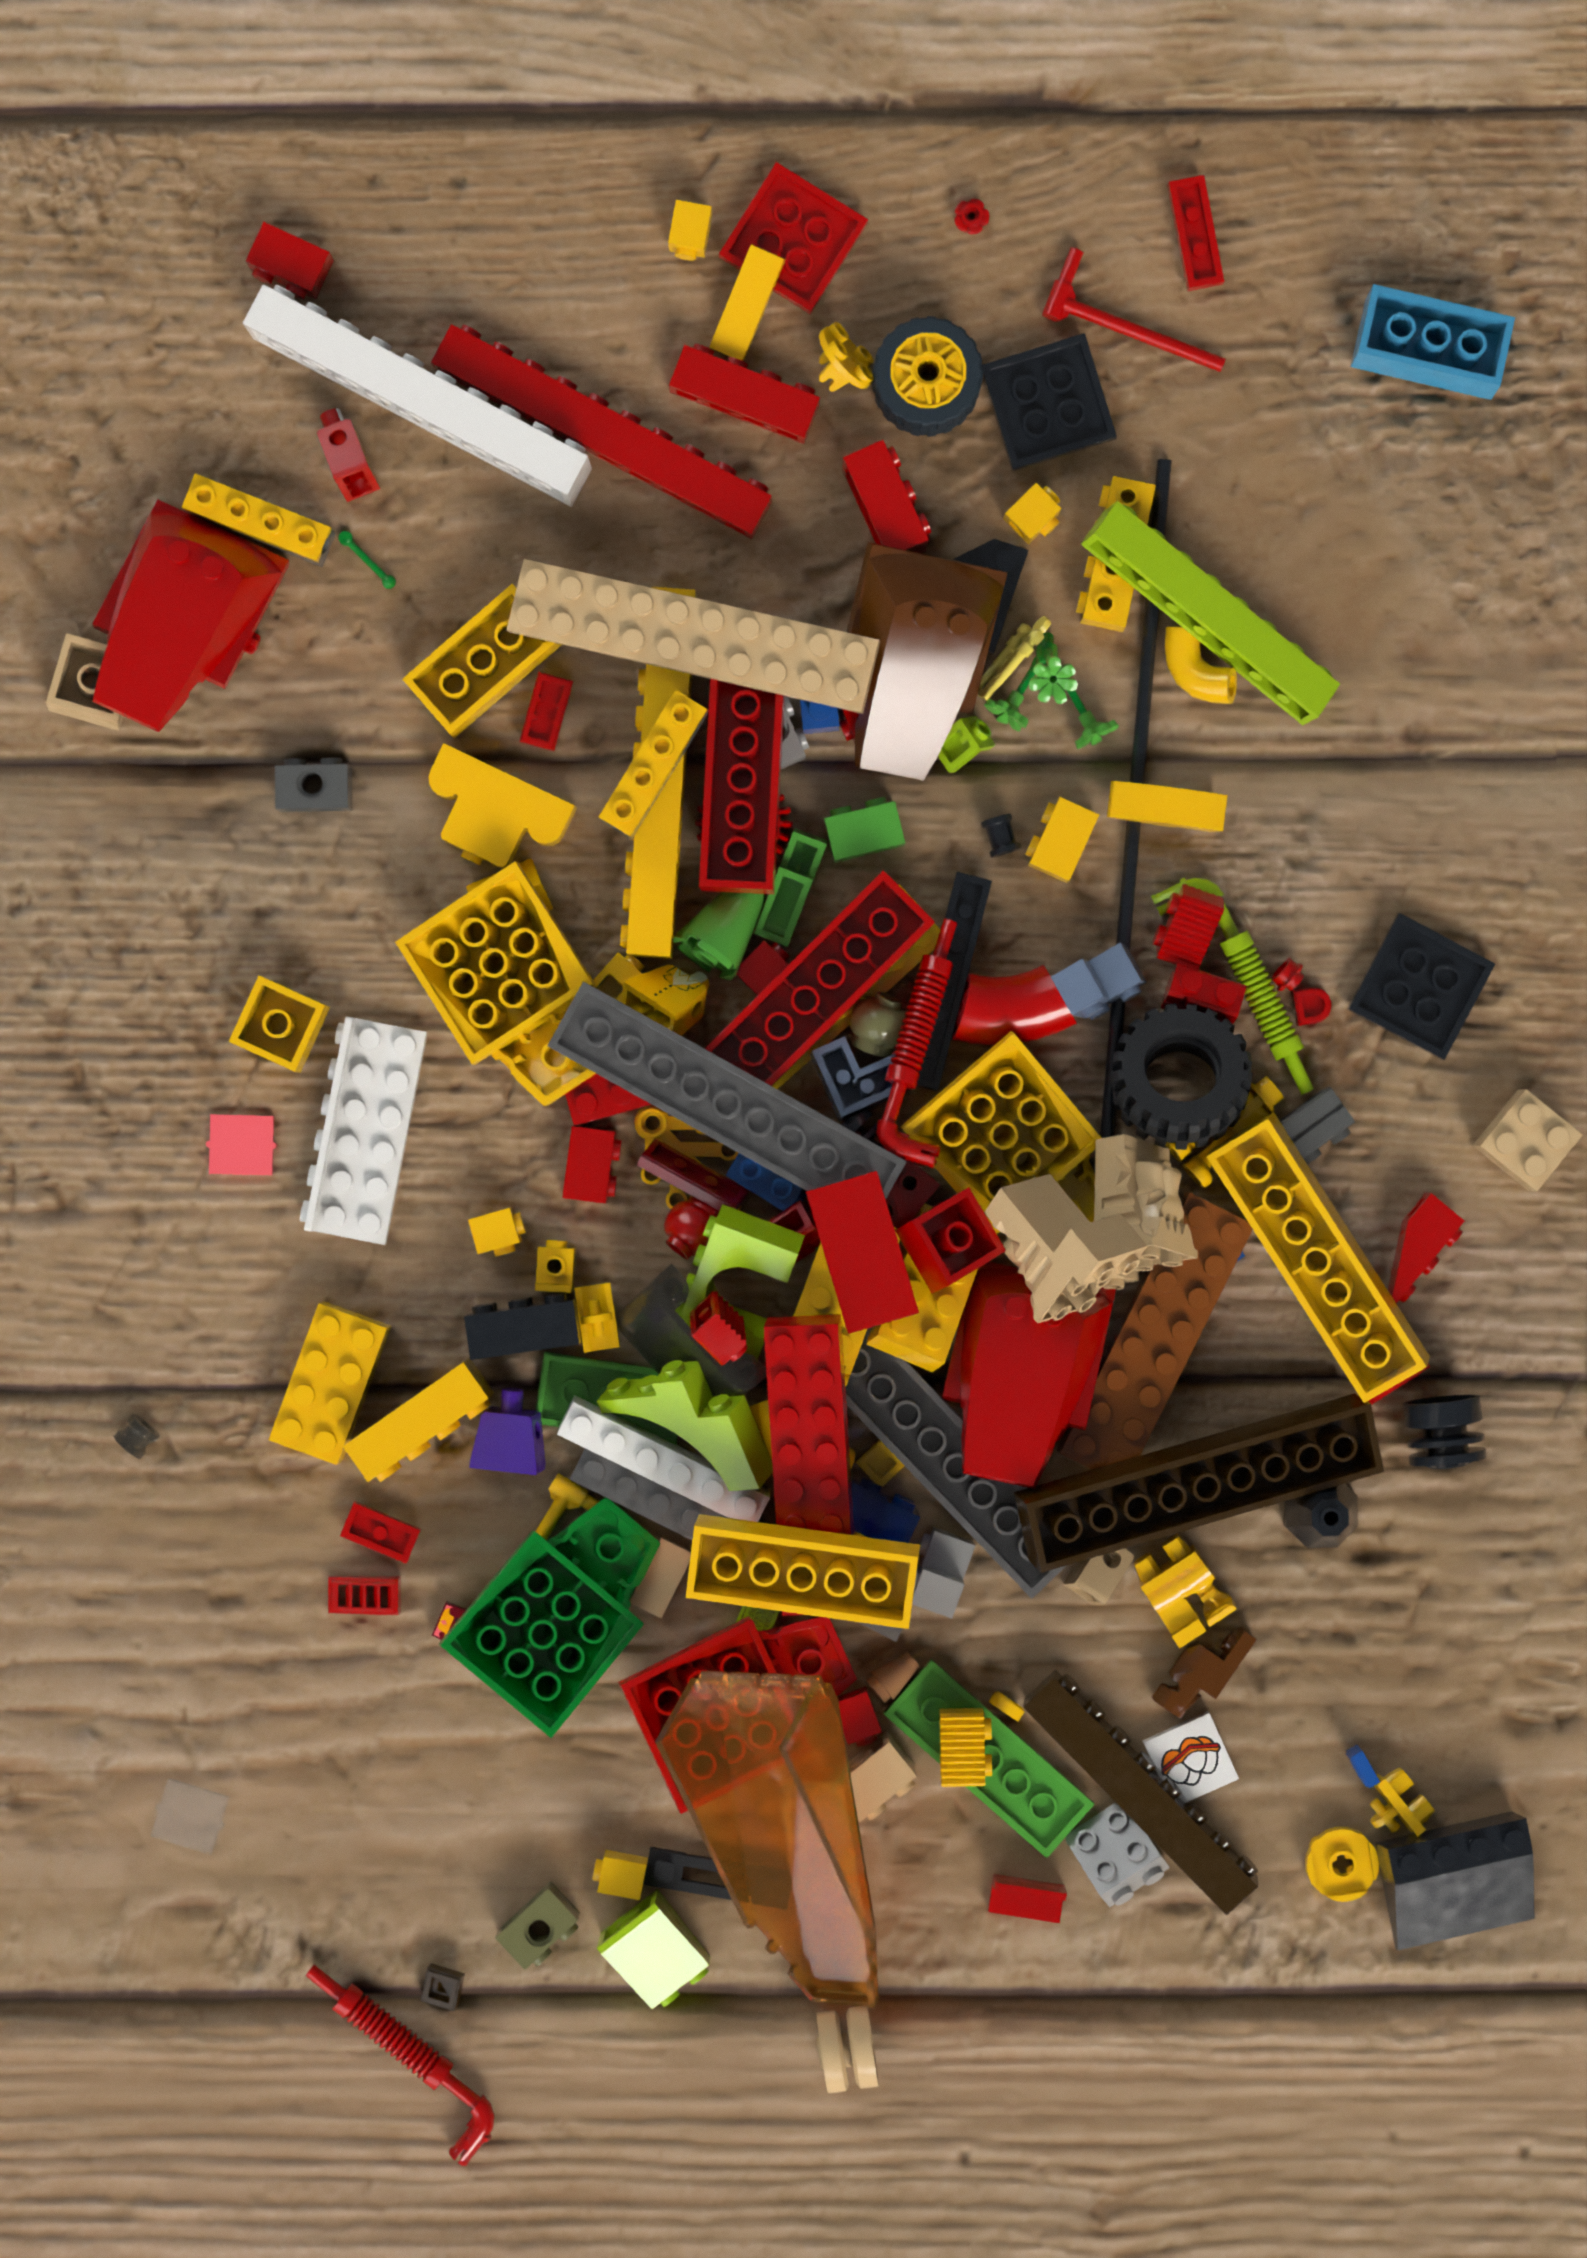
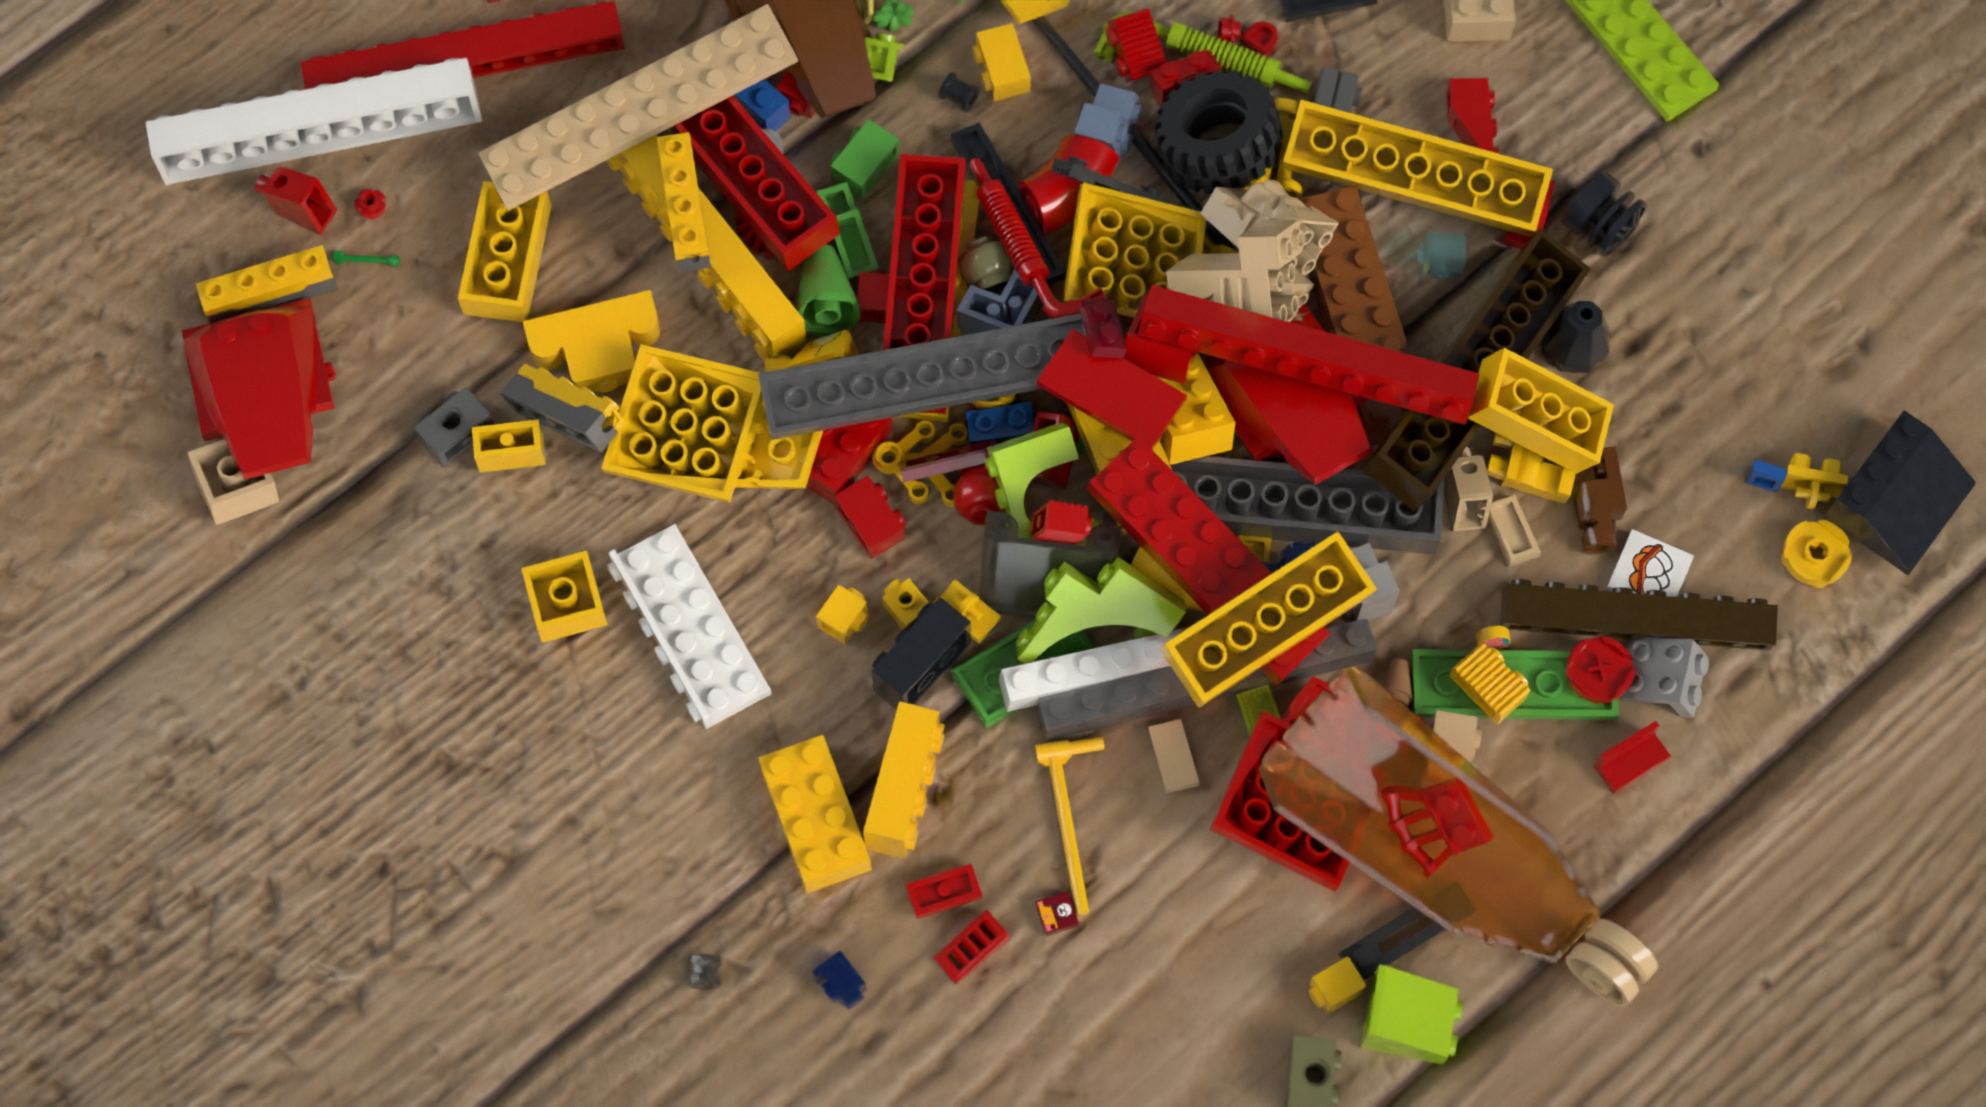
camera: 40 degrees left, 20 degrees down
coral piece [206,1114,277,1176] -> none
red brick [245,221,334,300] -> none
green wedge [438,1497,661,1738] -> none
dark purple torso [469,1388,546,1475] -> none
red plate [519,671,574,752] -> none
none -> red plate [354,188,386,219]
none -> yellow brick [472,419,546,473]
none -> dark grey piece [500,363,626,453]
none -> clear blue brick [812,950,866,1009]
none -> black container [1051,155,1171,204]
none -> dark red plate [1079,299,1127,358]
none -> red brick [1138,285,1480,425]
none -> red plate [1381,775,1494,878]
none -> clear light blue brick [1417,231,1467,279]
none -> yellow brick [1468,348,1614,473]
none -> tan tile [1488,494,1541,567]
none -> red tile [1565,636,1635,703]

